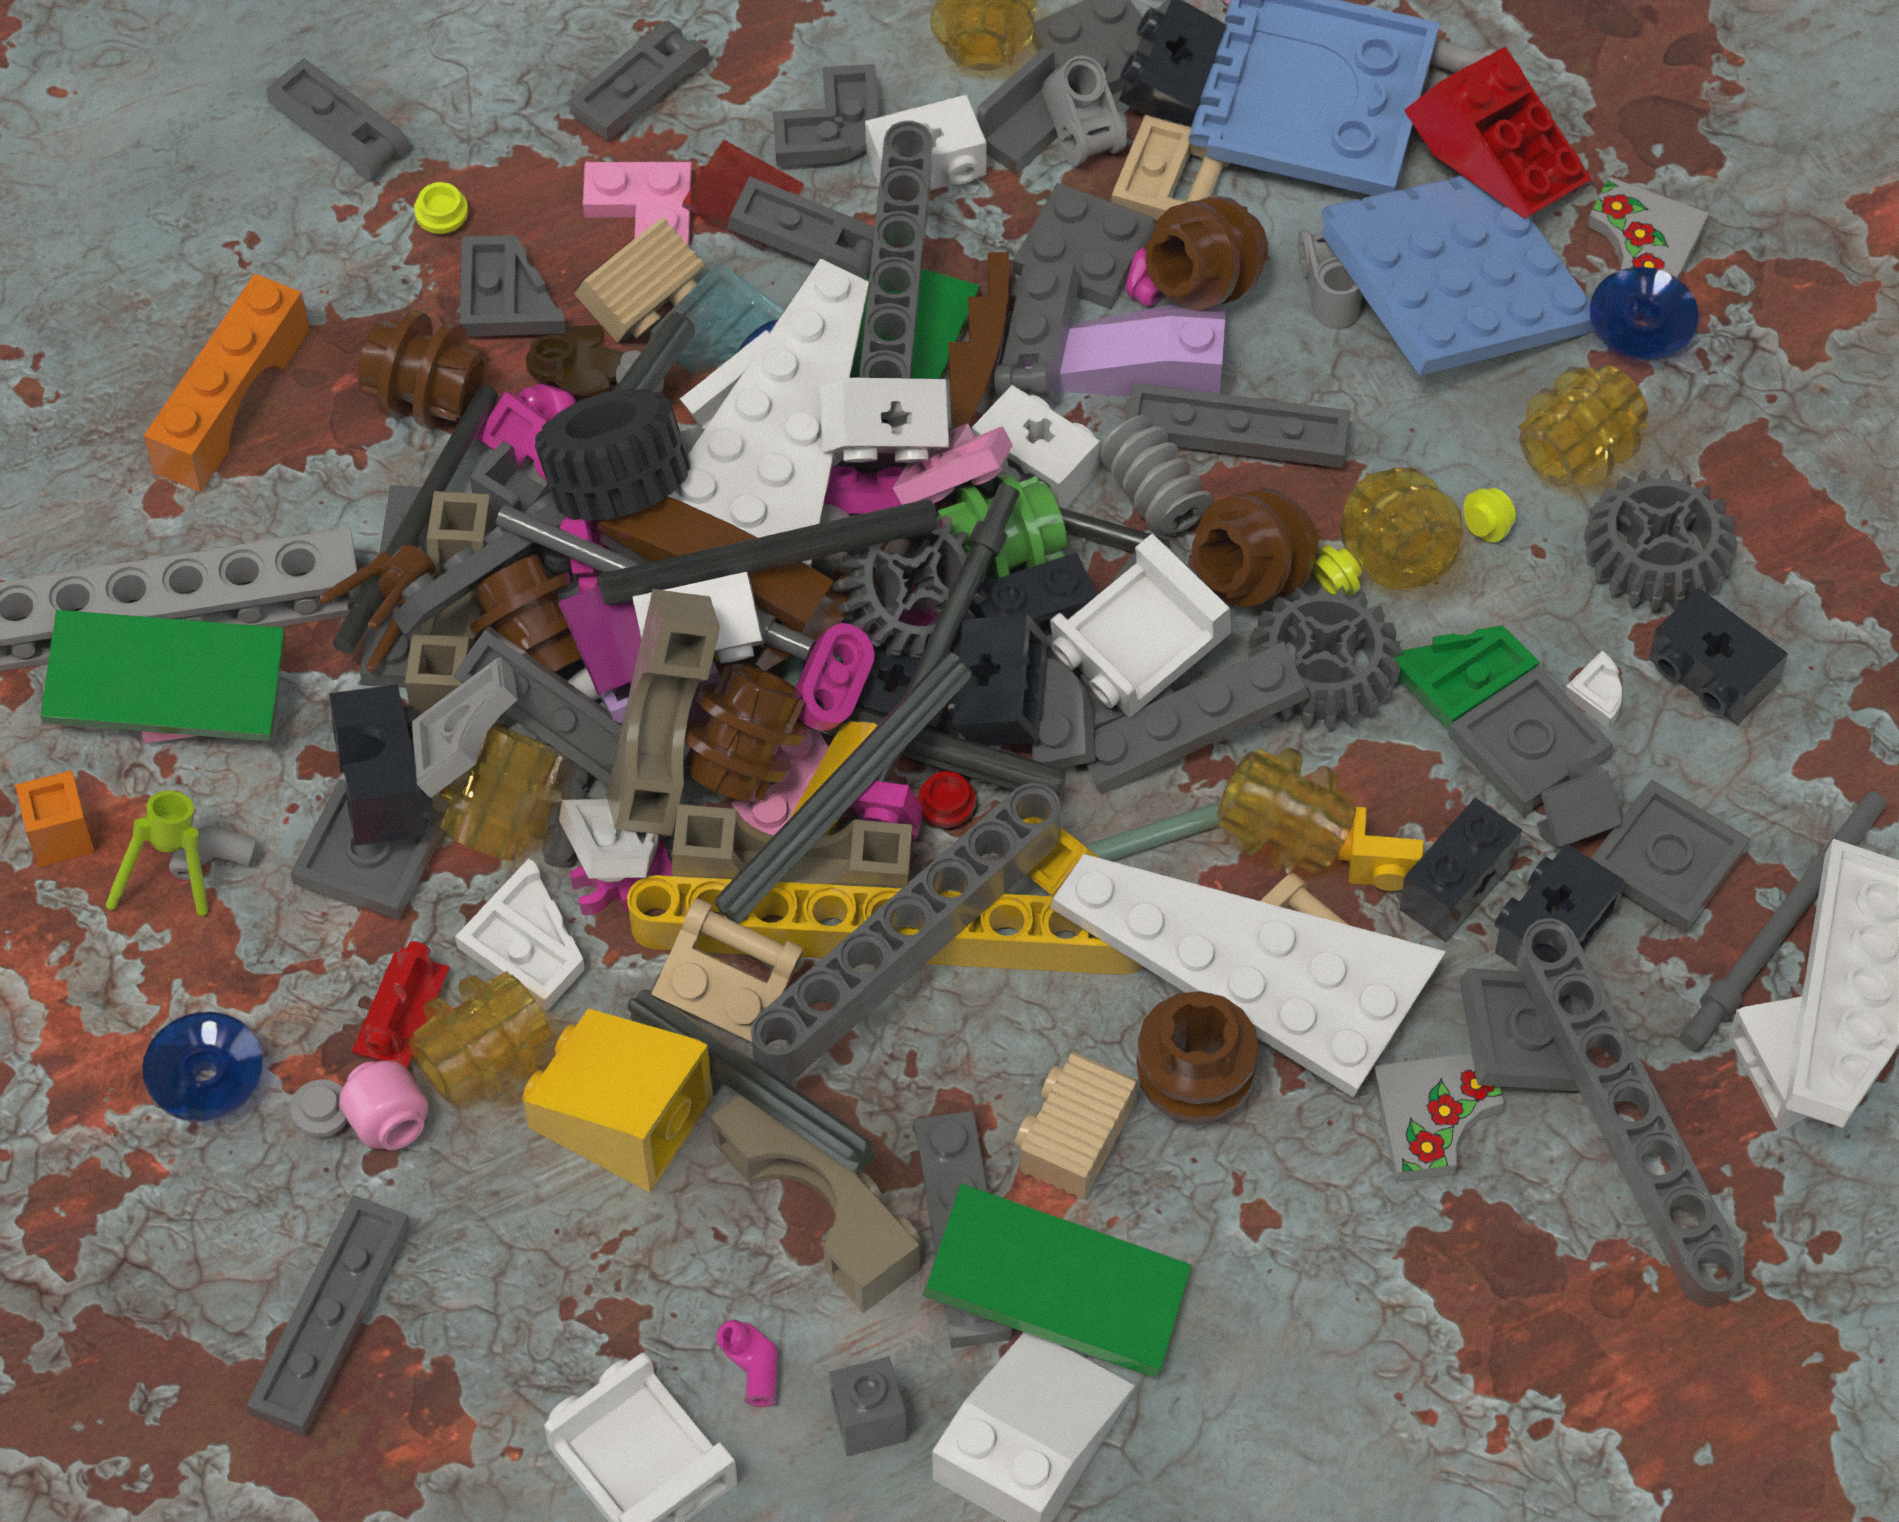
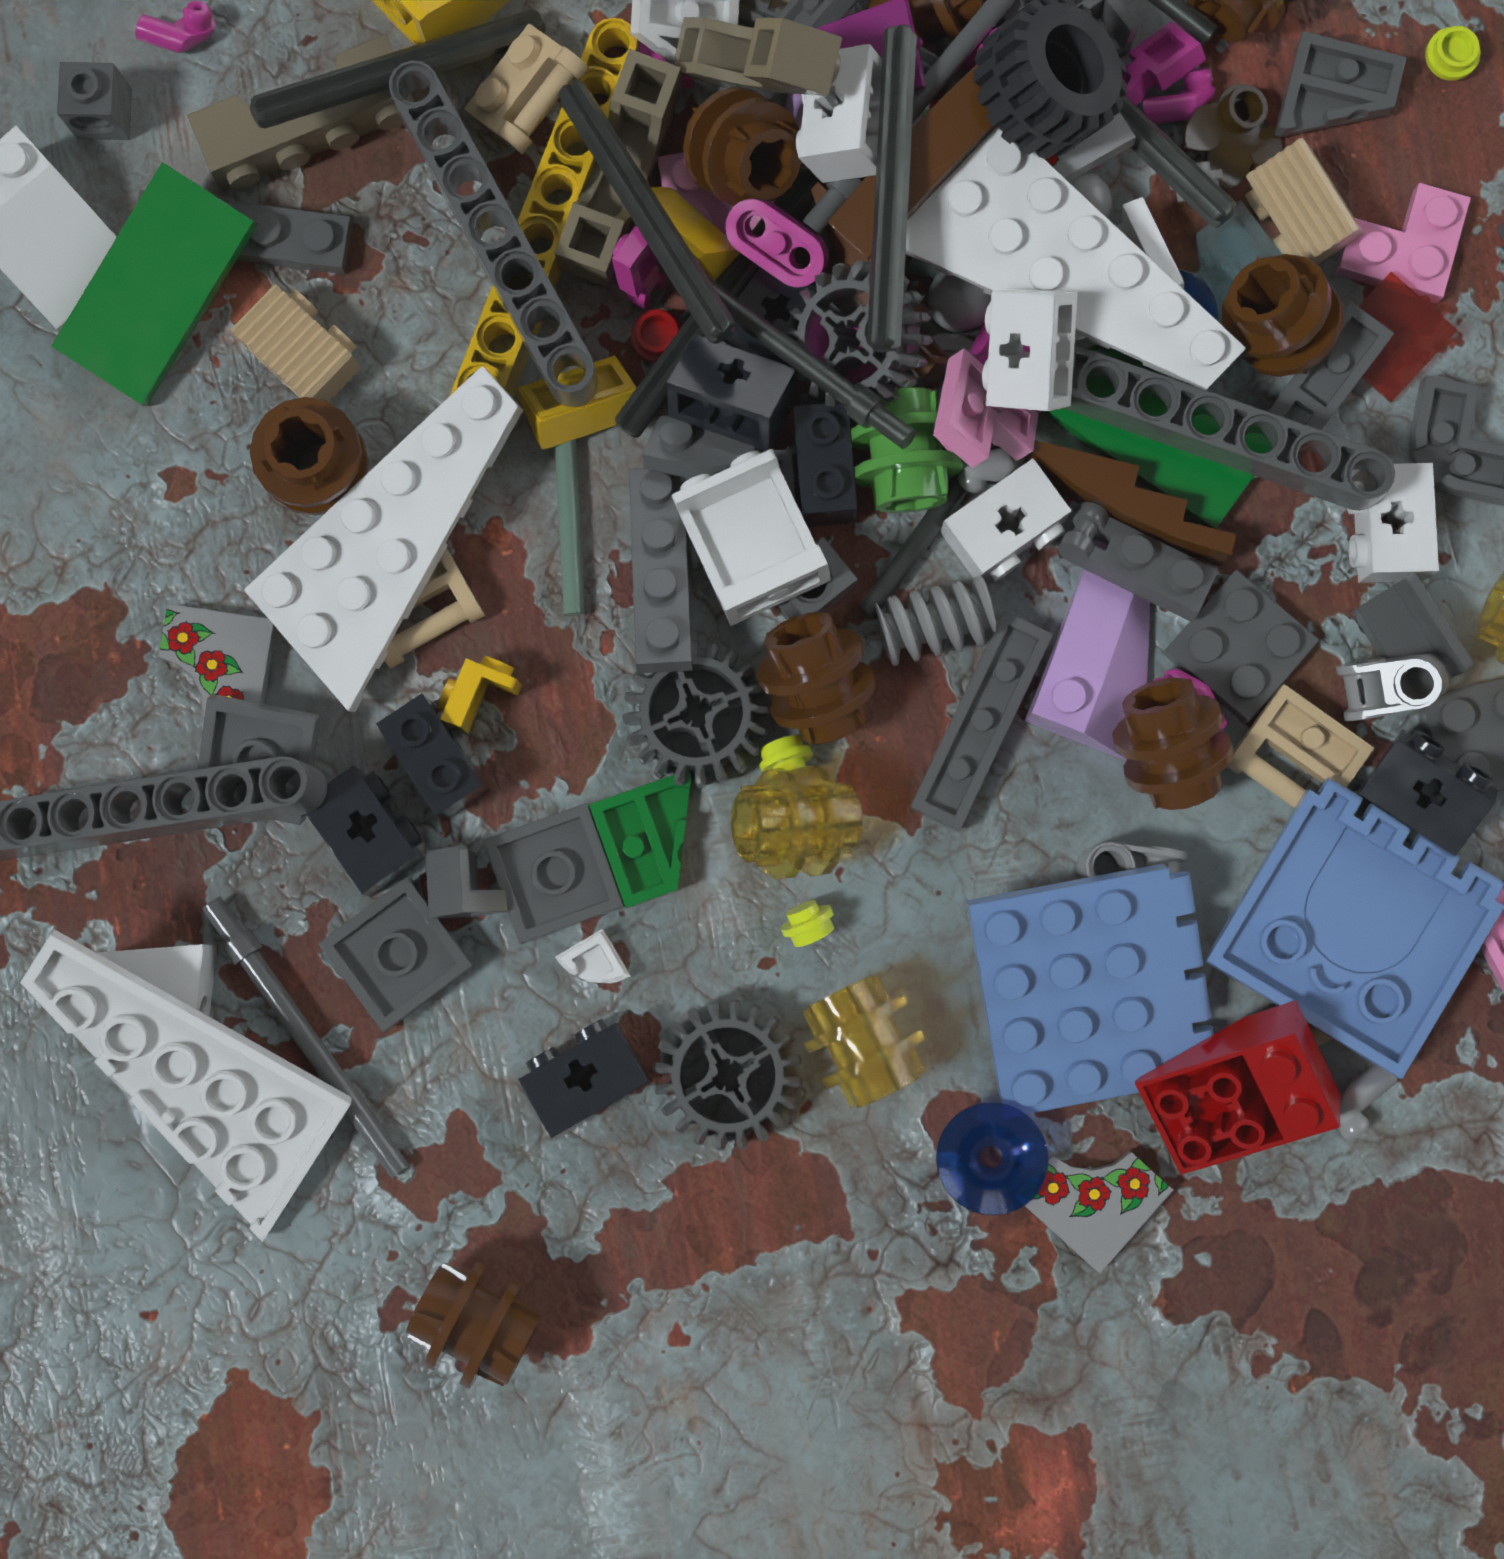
camera: 110 degrees right, 25 degrees up
clear yellow piece [1217,747,1356,874] -> none
none -> reddish brown piece [1221,254,1344,377]

